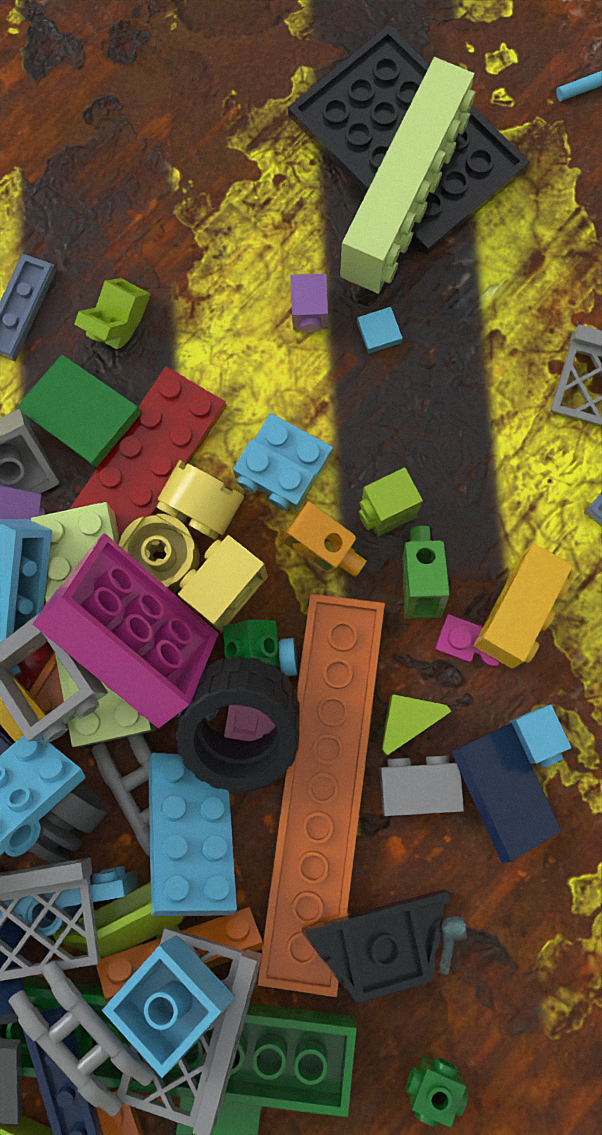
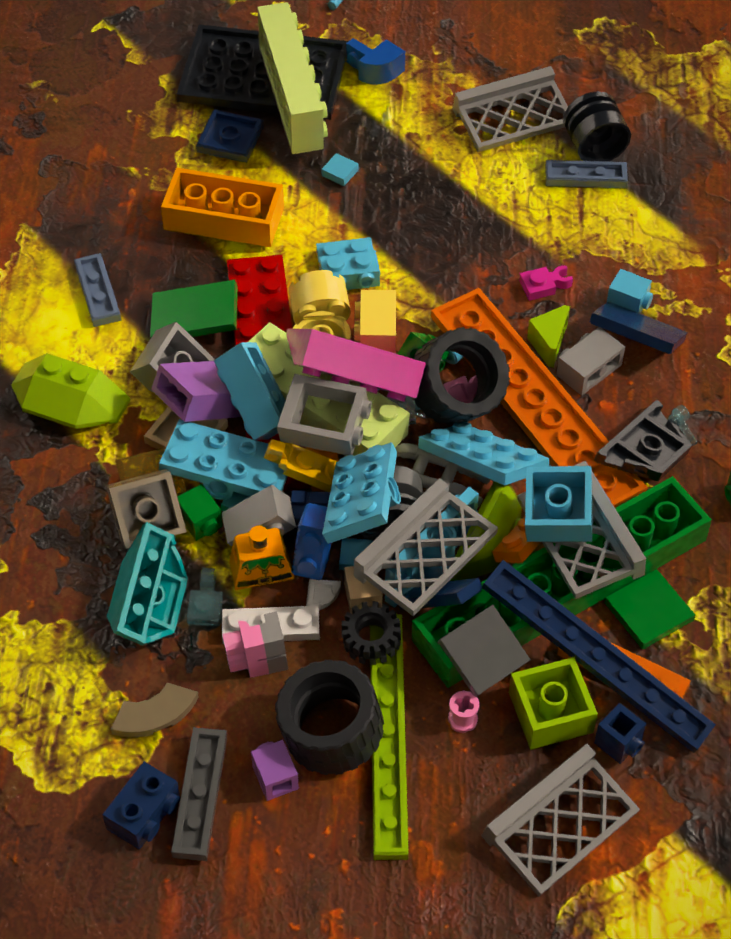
camera: 45 degrees left, 25 degrees down
light grey piece [8,960,155,1116] -> none
lime brick [74,278,151,349] -> none
light orange torso [280,501,367,577] -> none
medium lavender brick [290,273,328,333] -> none
lime brick [358,467,423,537] -> none
bright green torso [402,526,449,619] -> none
yellow brick [473,543,573,669] -> none
none -> light orange brick [161,167,284,247]
none -> dark blue plate [196,110,264,163]
none -> blue brick [346,38,405,84]

